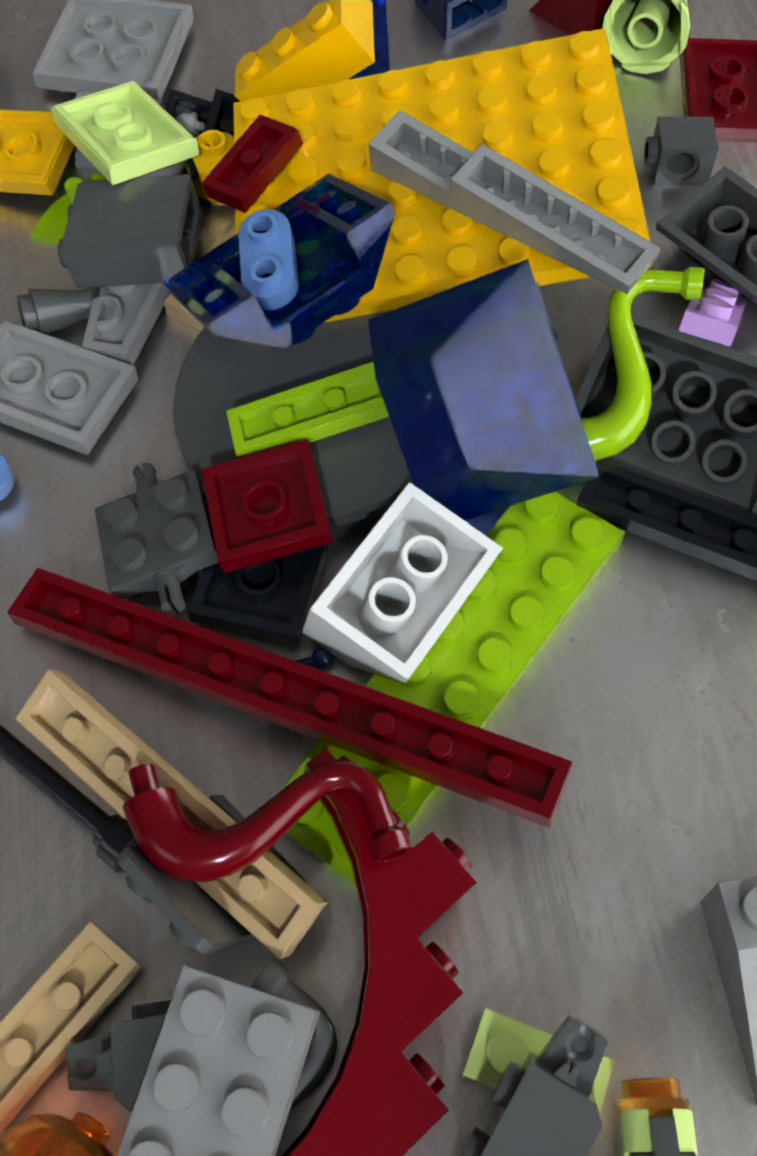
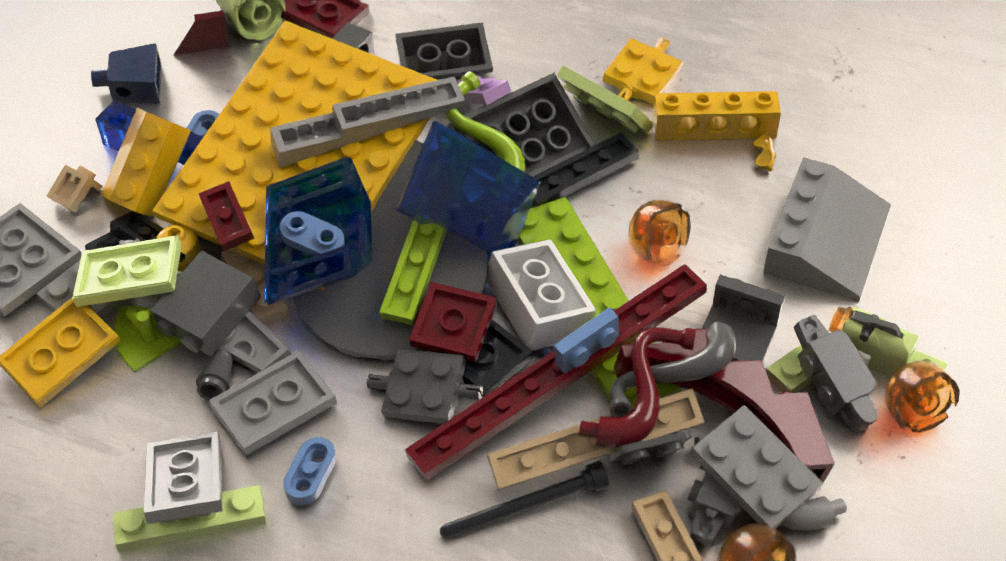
camera: 60 degrees left, 10 degrees down
none -> tan bracket [46,164,103,213]
none -> medium blue plate [554,307,620,374]
none -> dark grey animal [609,322,736,418]
none -> clear orange cylinder [628,200,691,266]
none -> dark grey bracket [702,274,785,362]

